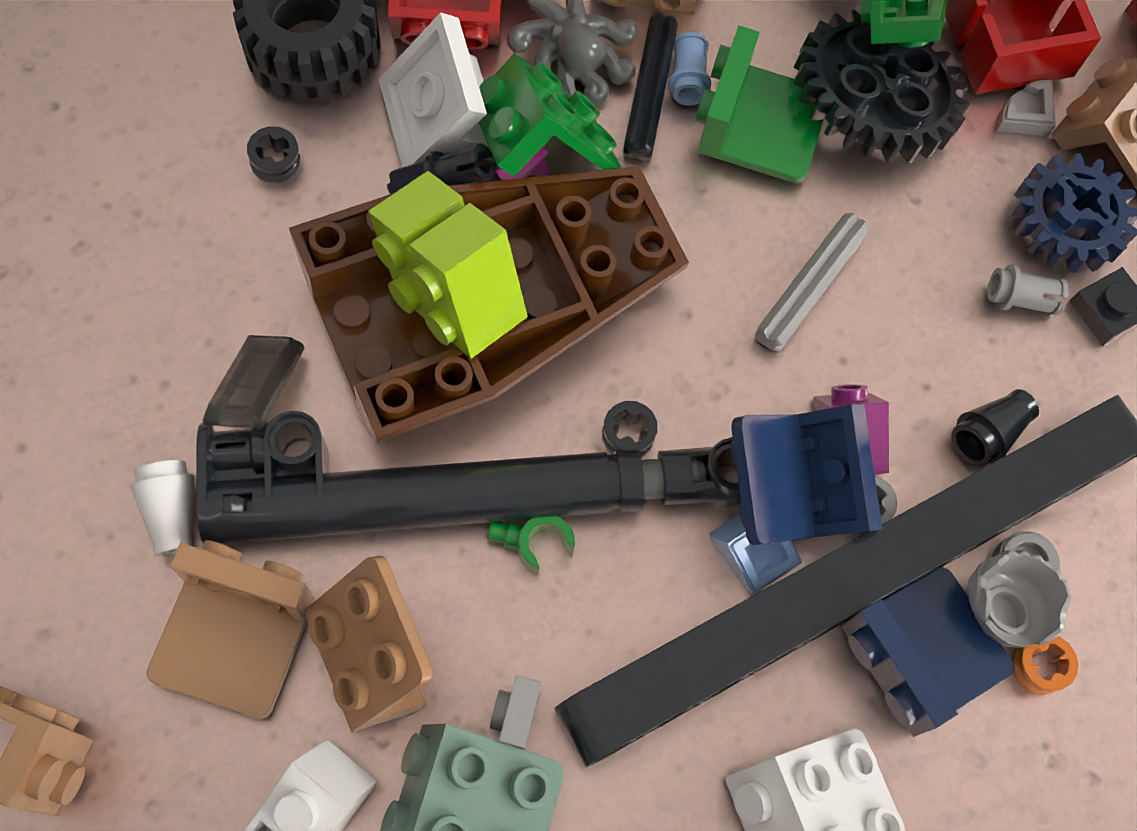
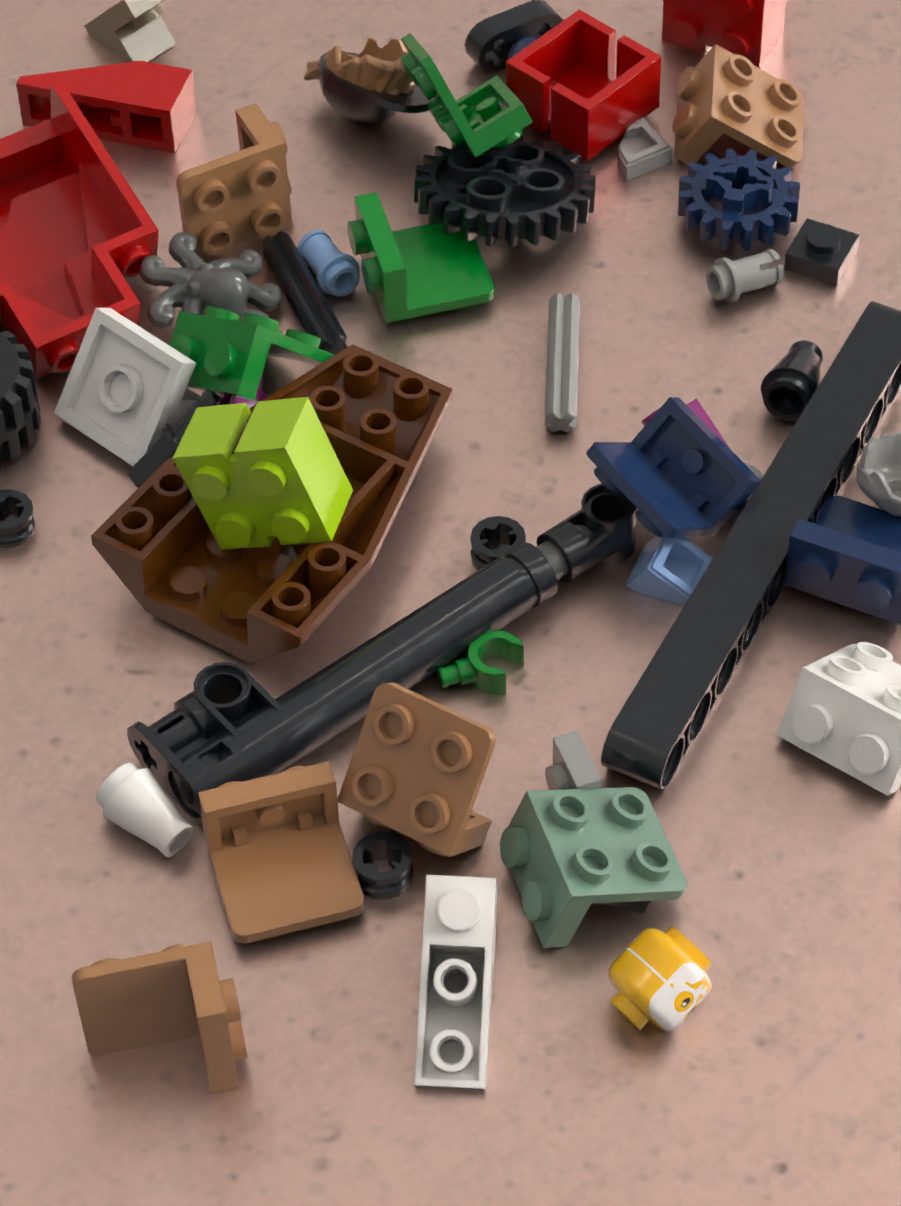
camera: 25 degrees left, 20 degrees down
clear smoke tile [202,335,305,429] -> none
none -> black bush [352,832,413,900]

